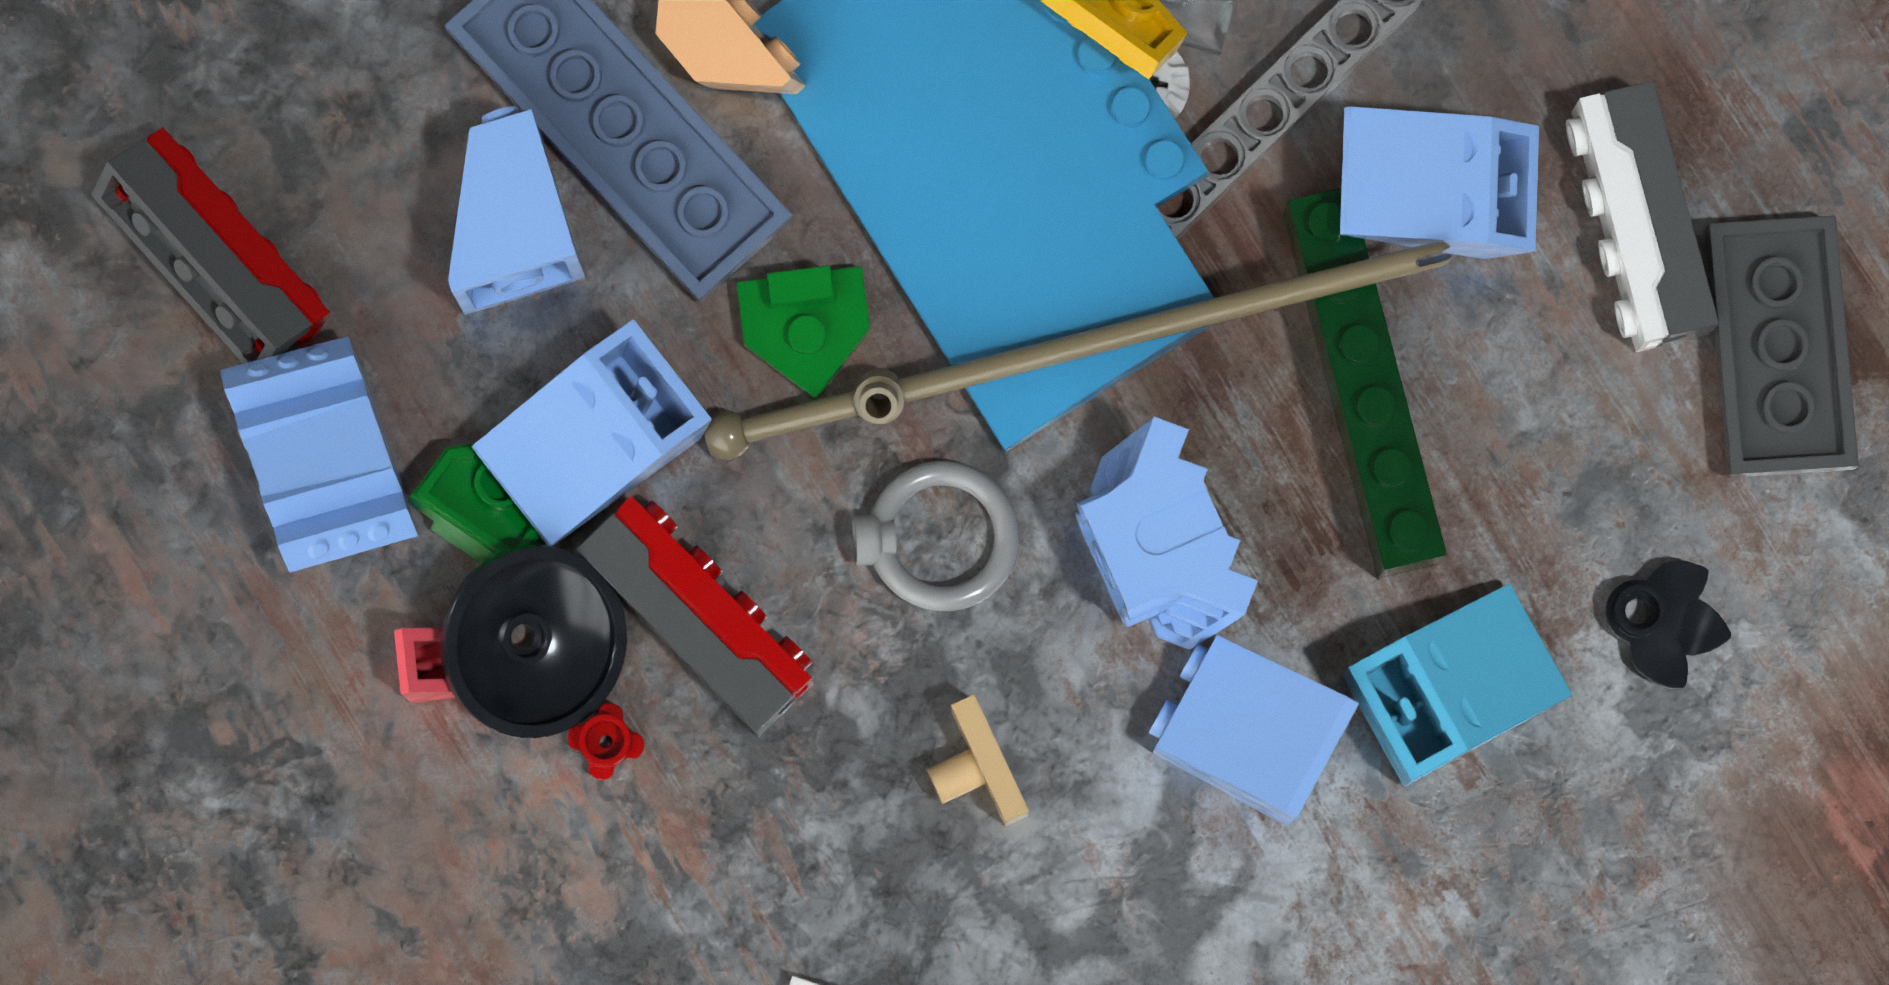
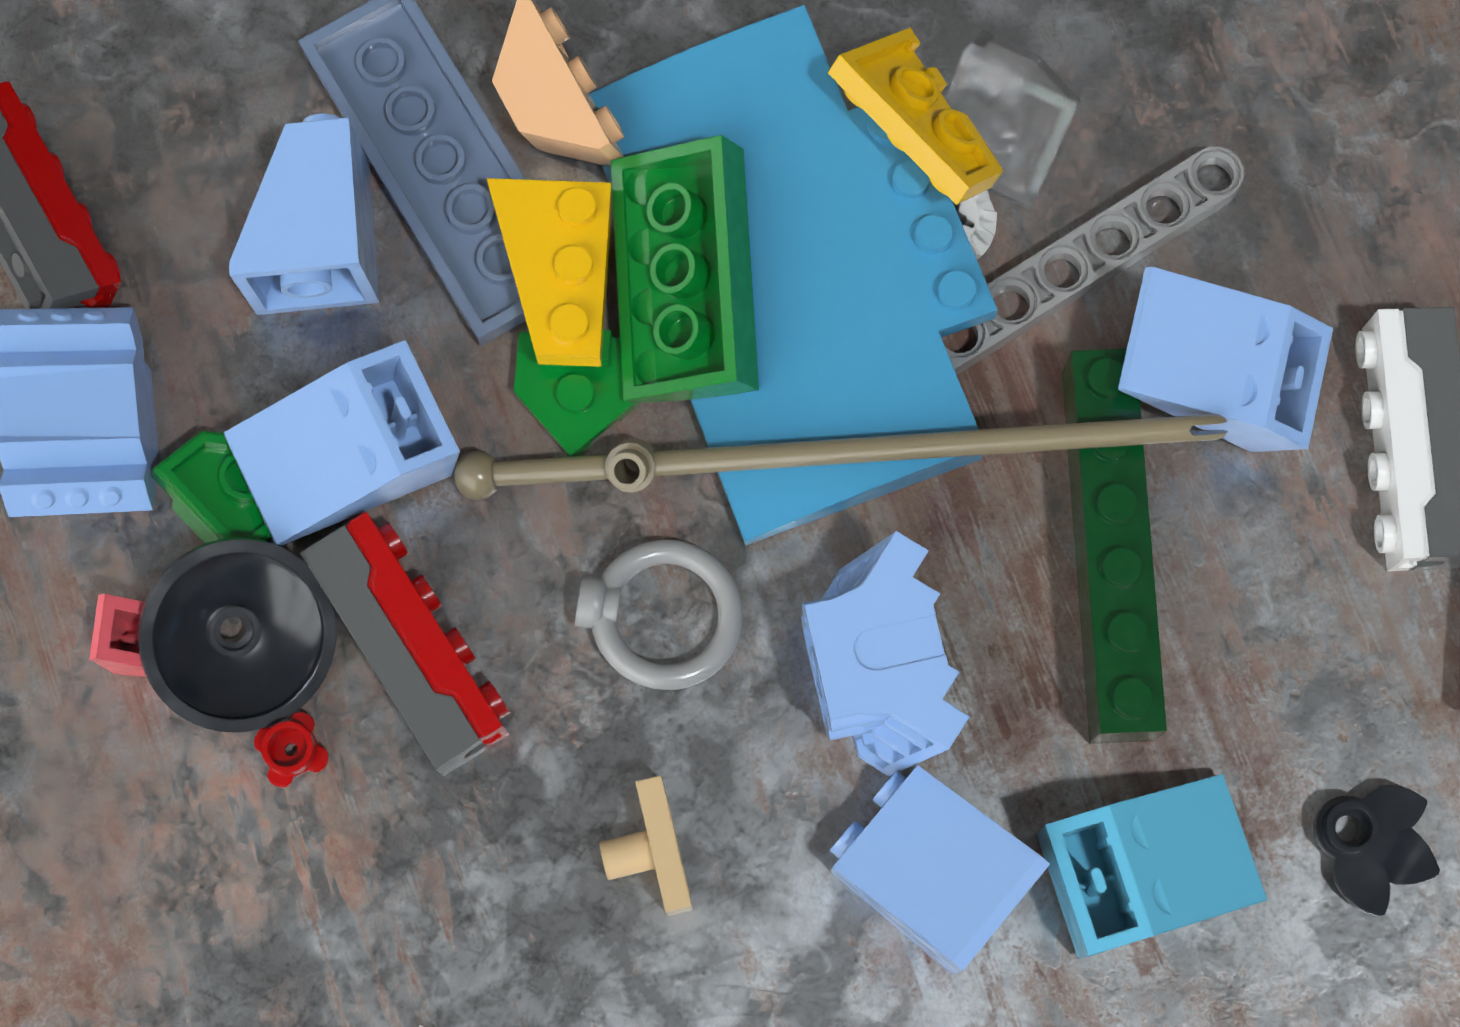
camera: 15 degrees right, 5 degrees down
none -> yellow wing [486,178,612,367]
none -> green slope [611,135,759,403]

